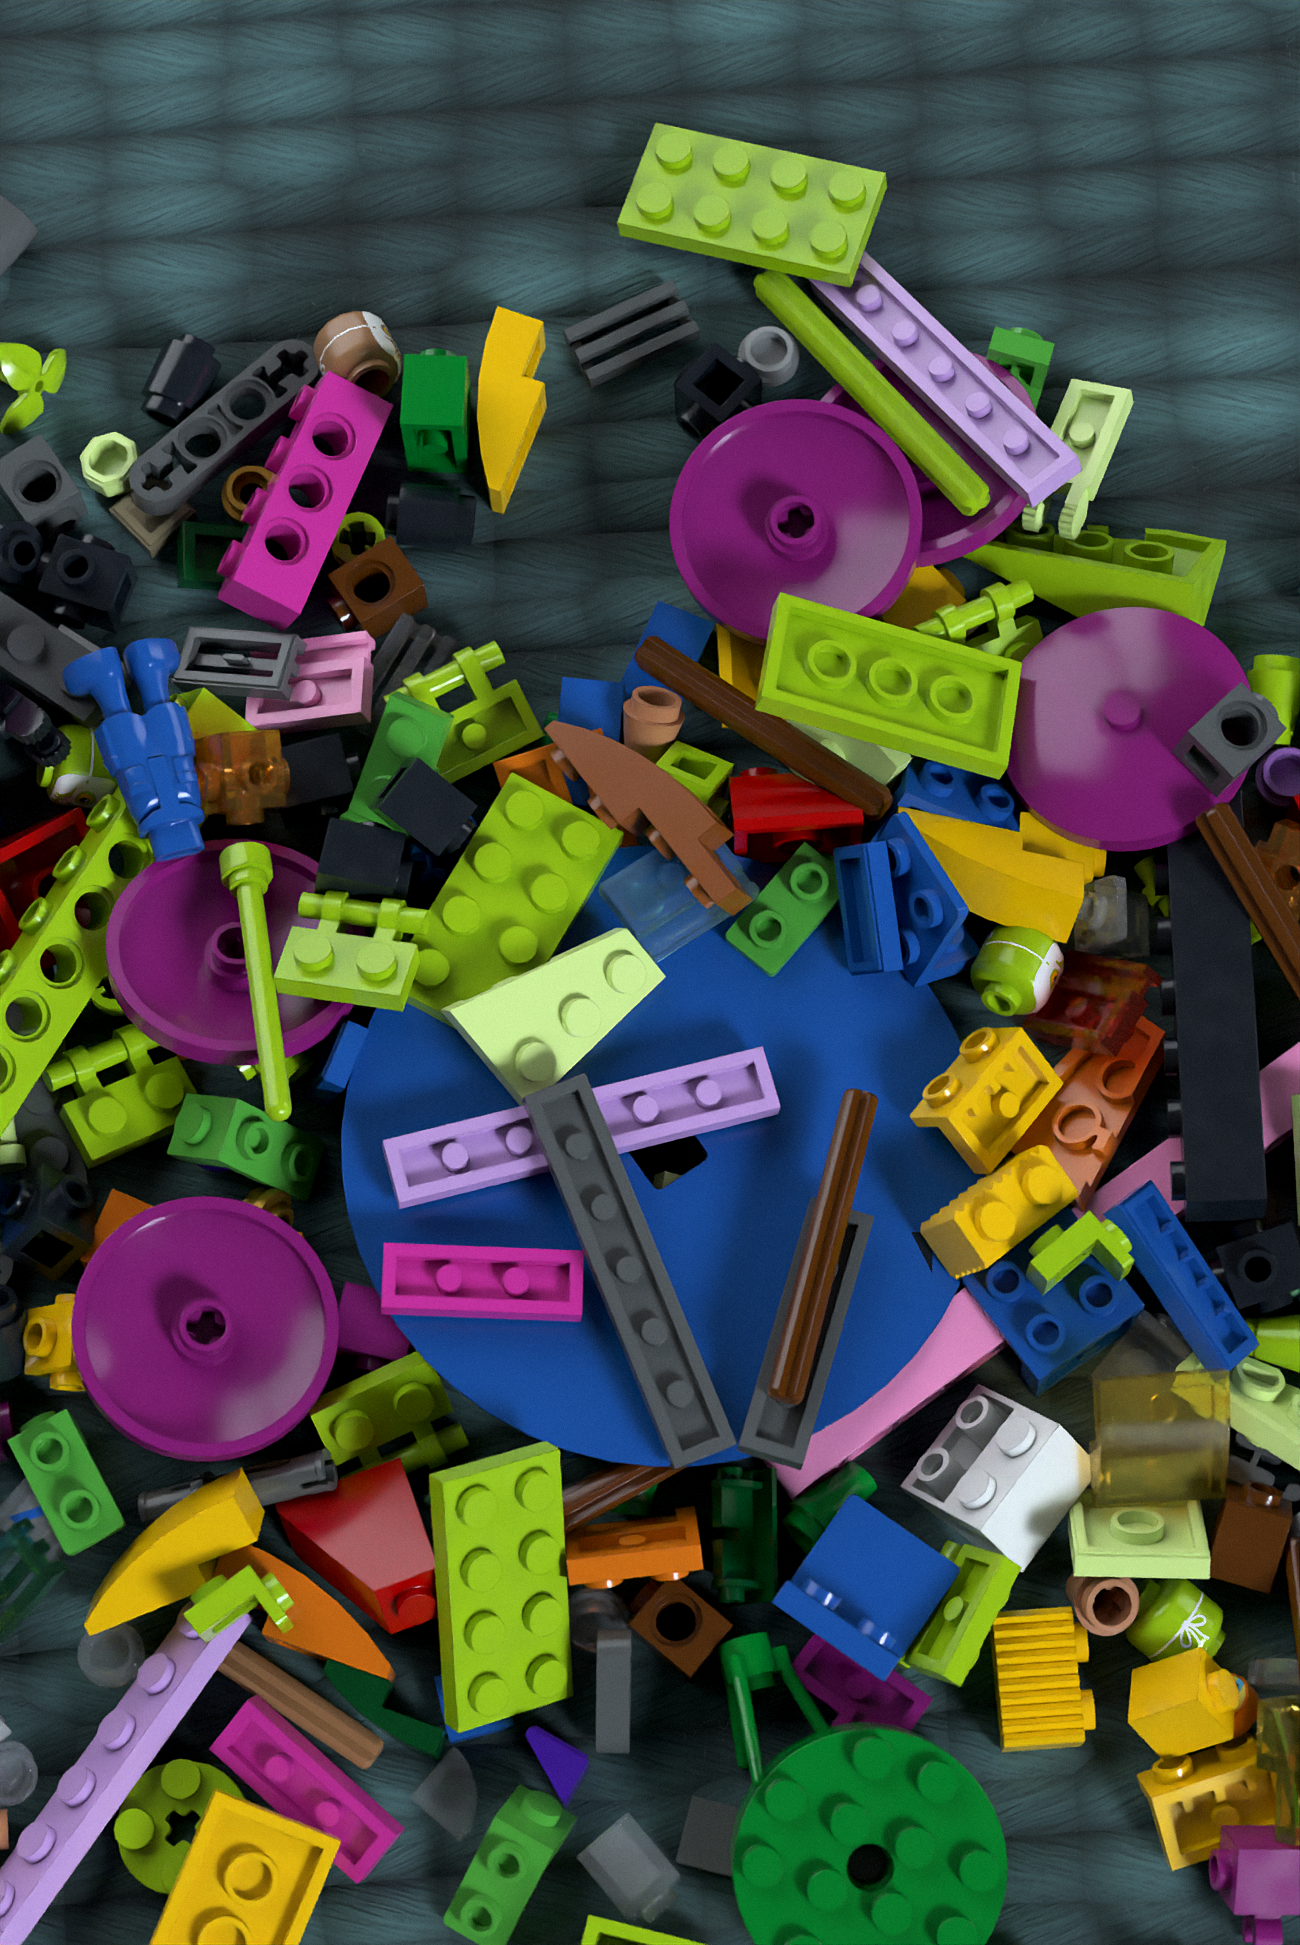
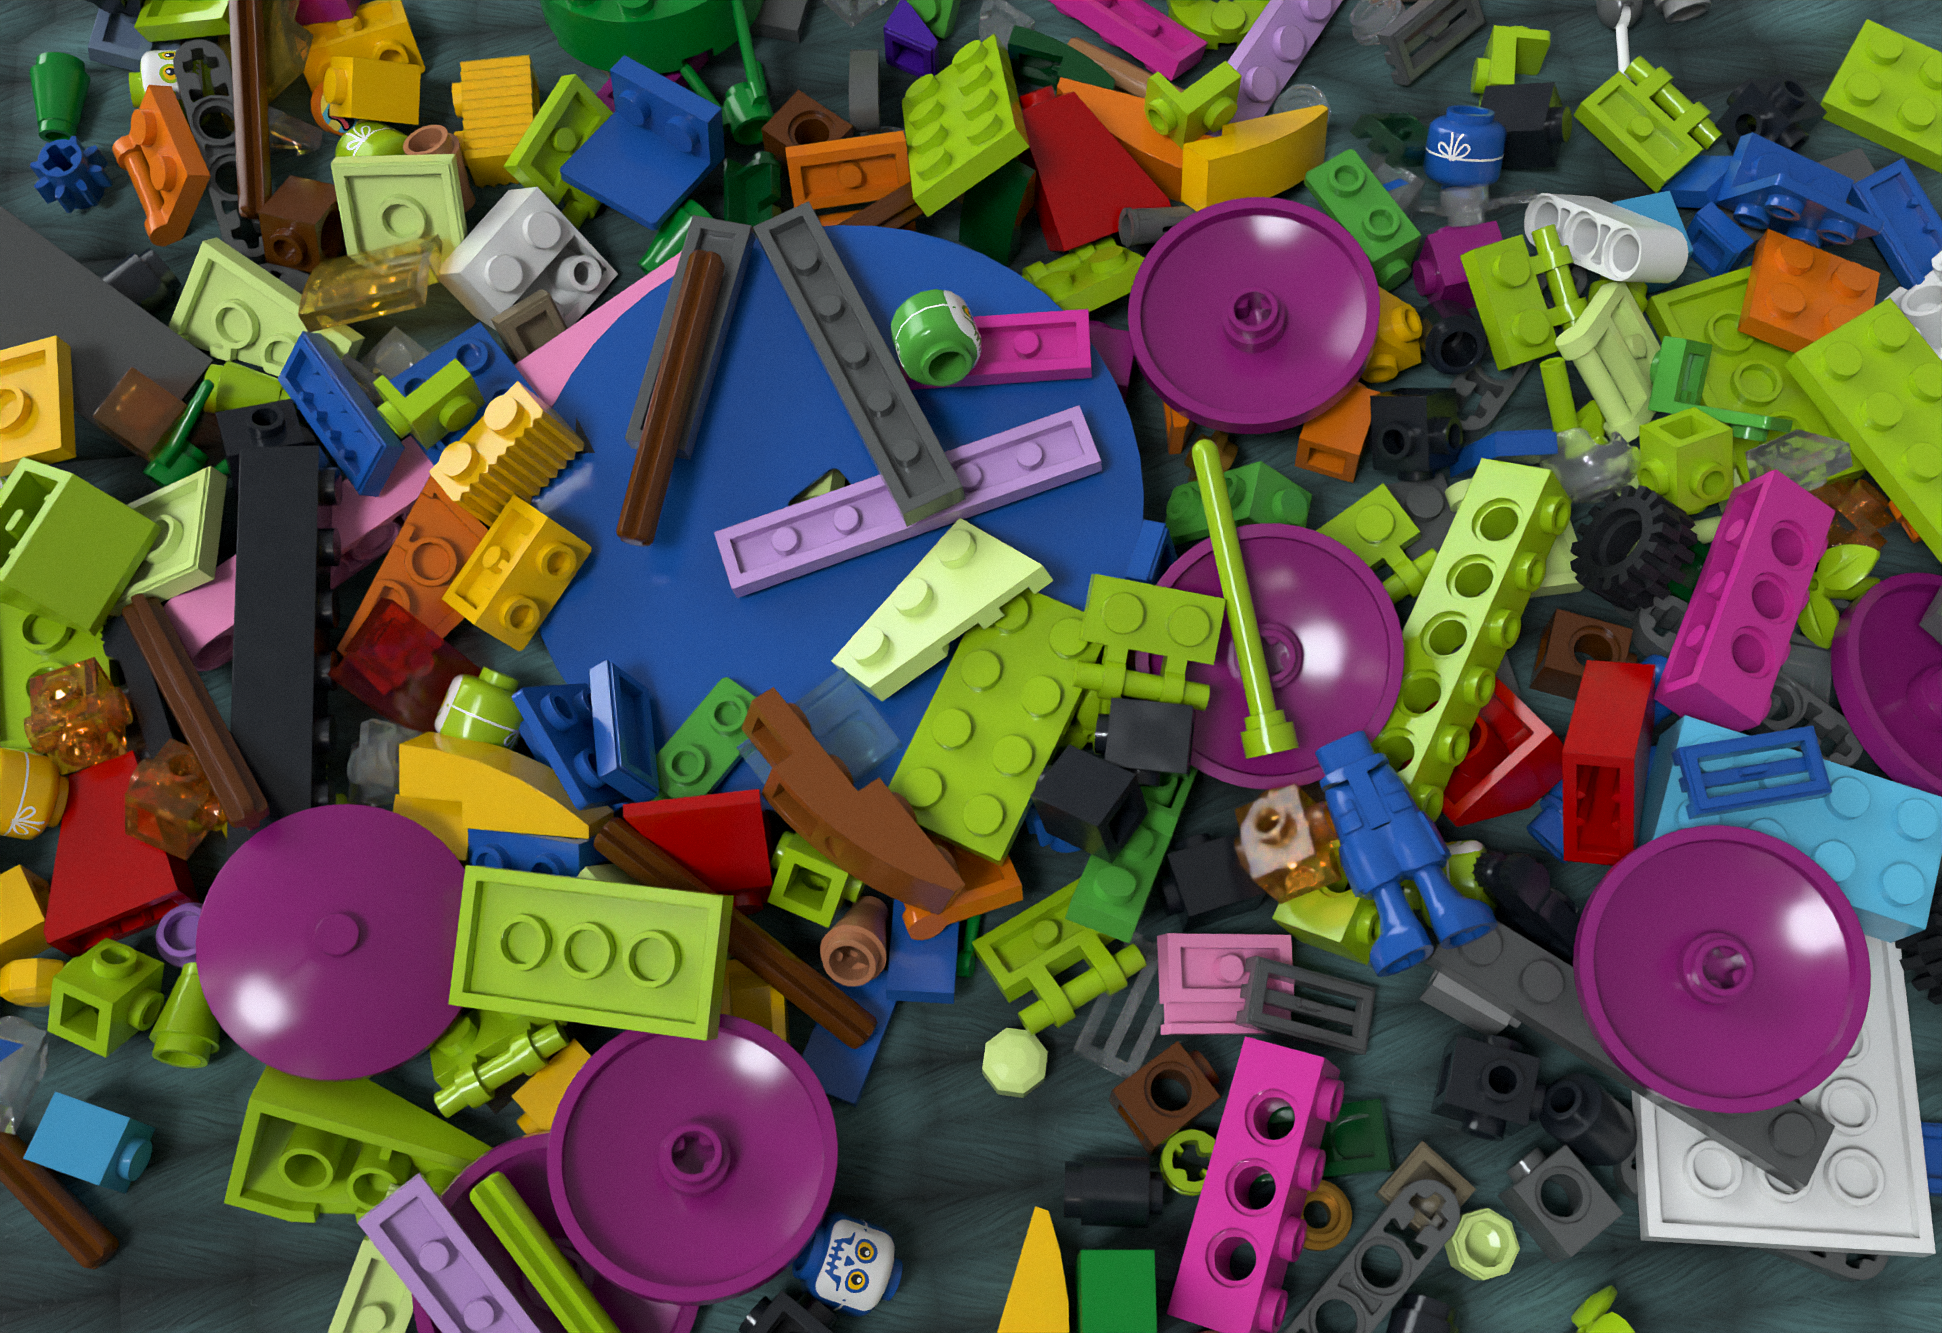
camera: 175 degrees right, 5 degrees down
dark grey brick [1171,682,1287,798] -> none
none -> dark tan tile [491,289,568,364]
none -> head [792,1212,903,1317]
none -> bright green head [891,289,982,386]
none -> yellowish green tile [982,1028,1048,1098]

